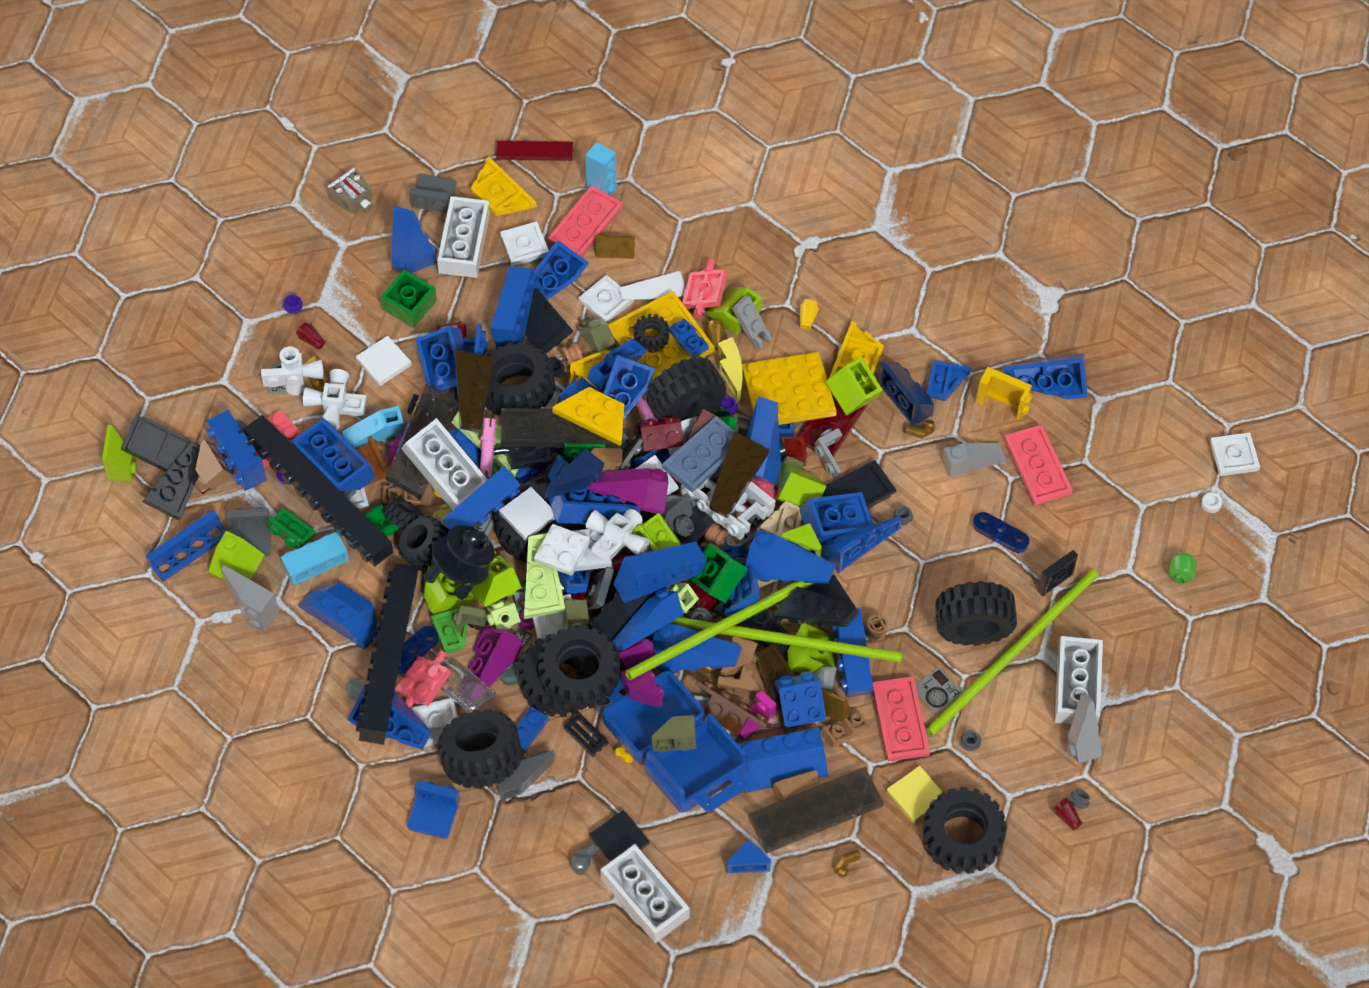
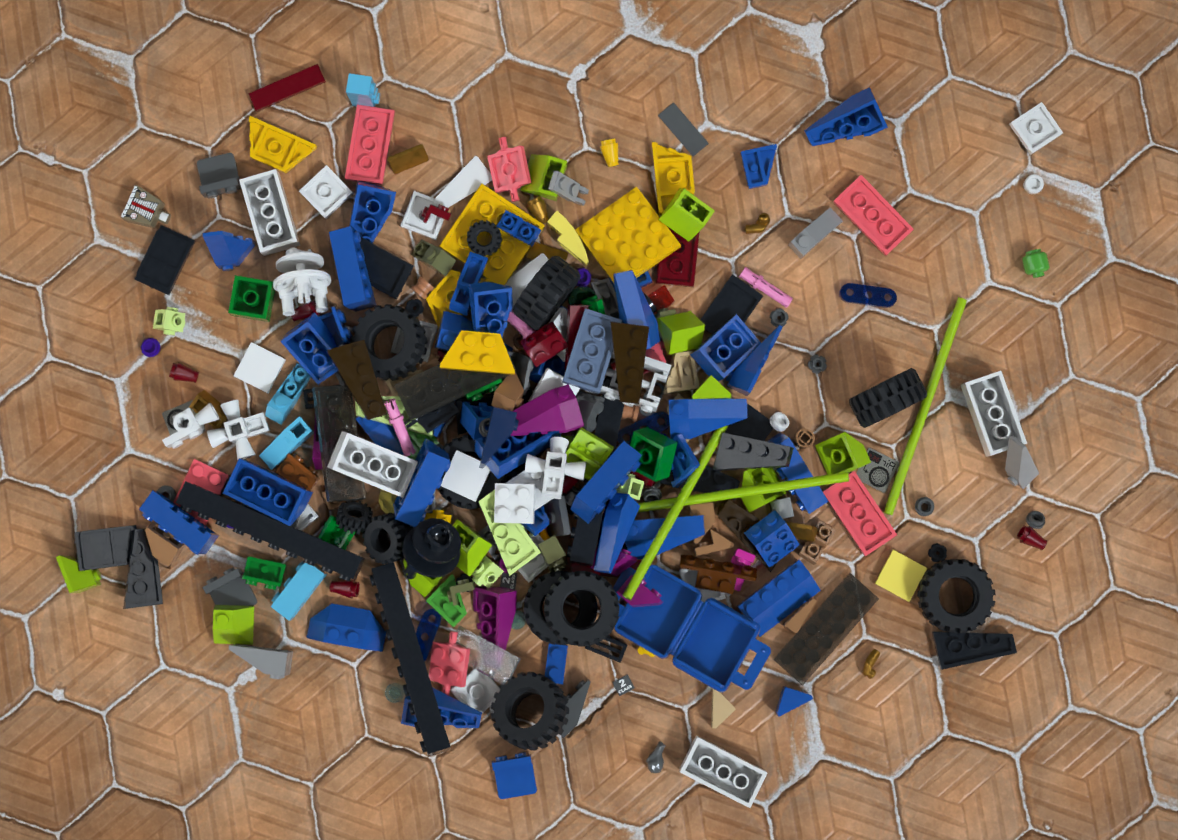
camera: 25 degrees left, 25 degrees up
blue fence [146,510,227,582] -> none
black tile [589,810,650,862] -> none
olive slope [652,715,696,752] -> none
dark grey plate [675,517,694,537] -> none
light grey bracket [814,428,842,479] -> none
dark blue slope [878,361,934,426] -> none
yellow panel [976,367,1033,421] -> none
black tile [1037,550,1078,596] -> none
none -> black piece [134,225,196,296]
none -> yellowish green brick [153,307,186,336]
none -> medium azure slope [265,363,311,425]
none -> white piece [273,247,331,316]
none -> dark red cone [330,580,360,599]
none -> dark red bracket [421,204,452,223]
none -> dark grey sticker [612,674,635,696]
none -> dark grey sticker [658,102,709,156]
none -> tan slope [711,688,736,728]
none -> bright pink pin [739,267,793,308]
none -> white tile [770,412,789,432]
none -> dark grey plate [808,355,827,374]
none -> lime slope [815,432,871,475]
none -> black plate [928,543,947,563]
none -> black wing [932,632,1017,670]

